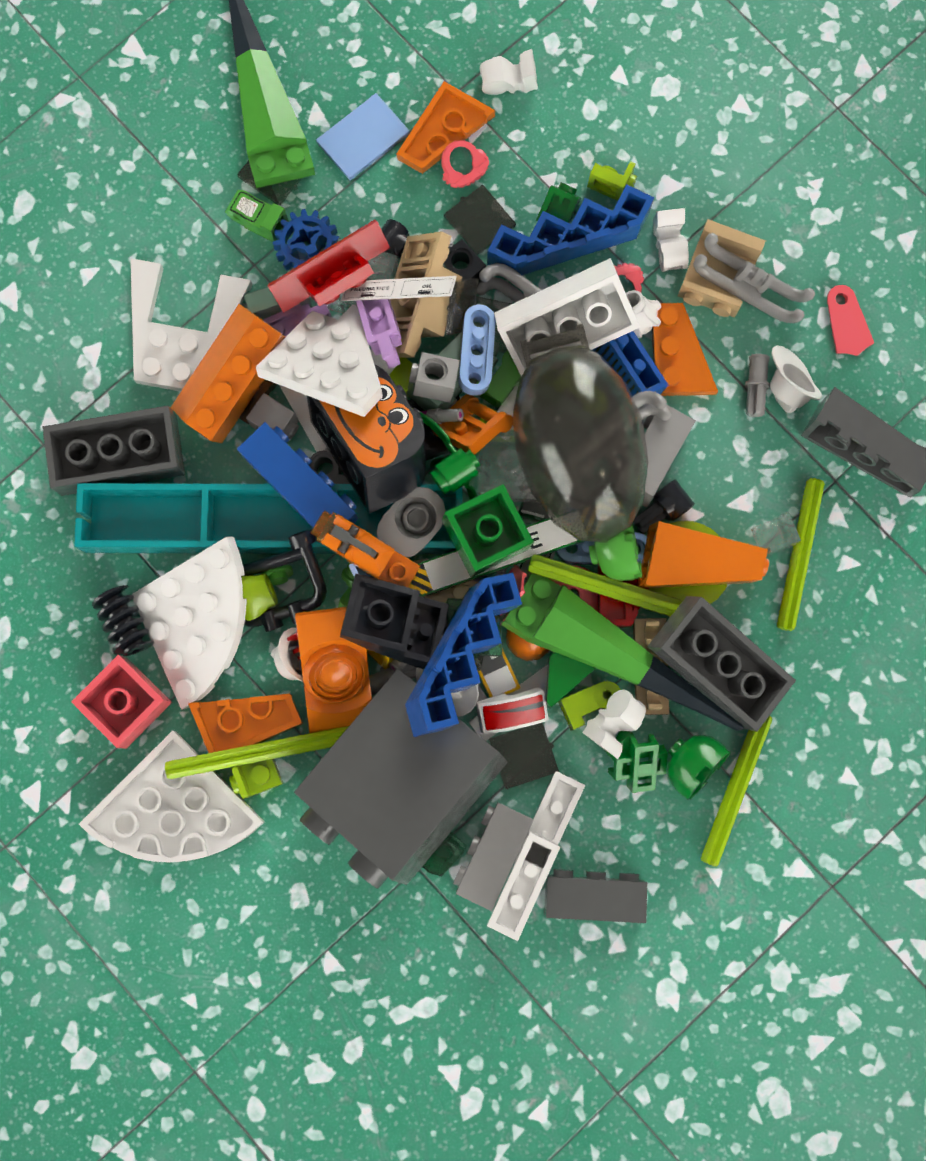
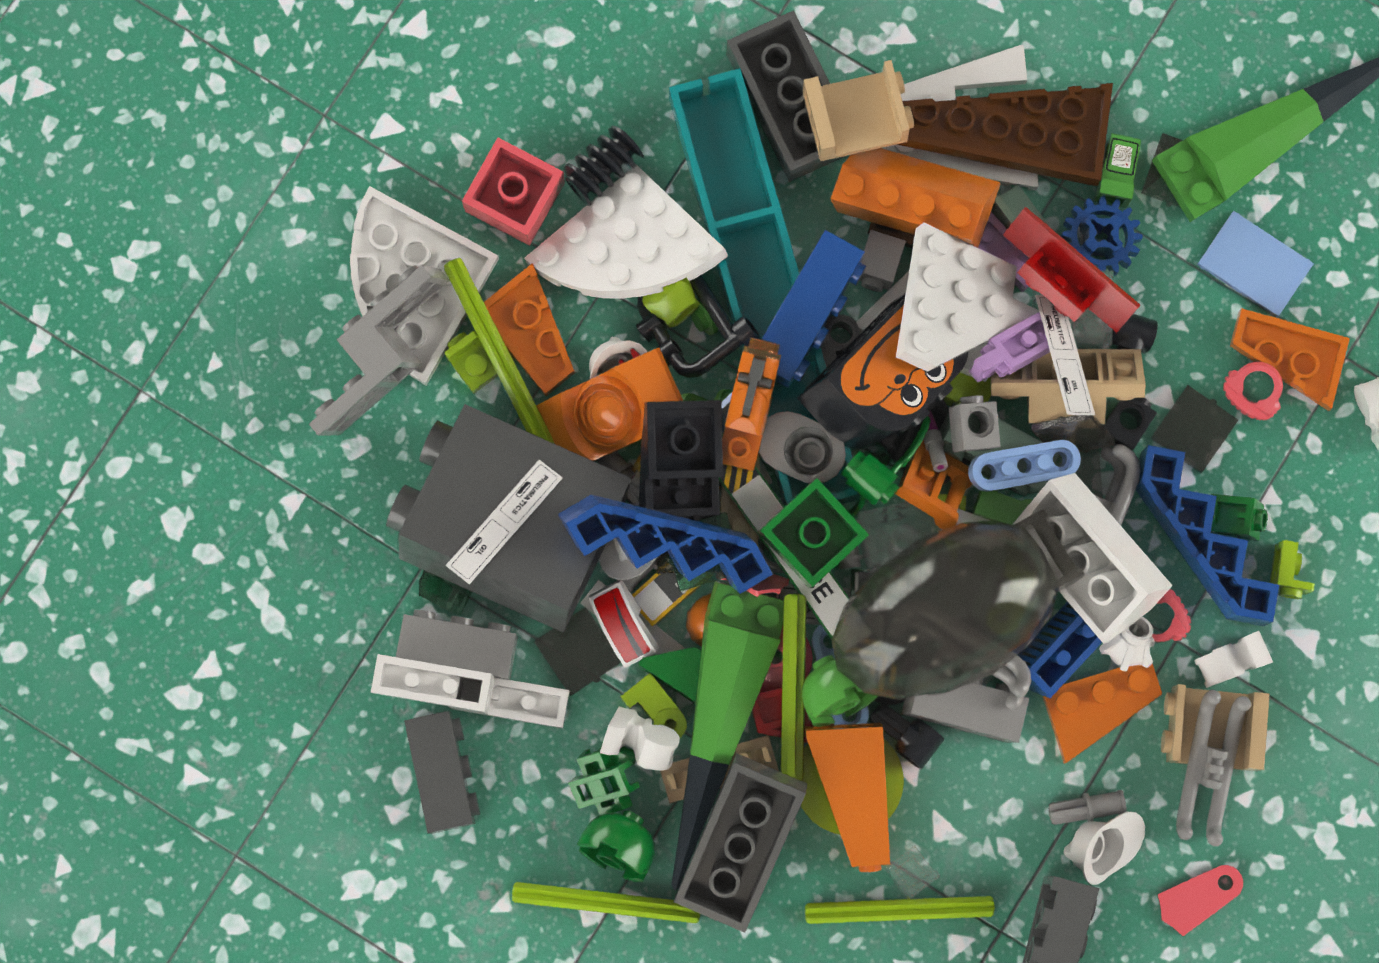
camera: 70 degrees right, 0 degrees up
none -> light grey bracket [309,265,450,436]
none -> white sticker [445,460,563,585]
none -> tan panel [803,60,914,161]
none -> reddish brown wing [896,83,1113,187]

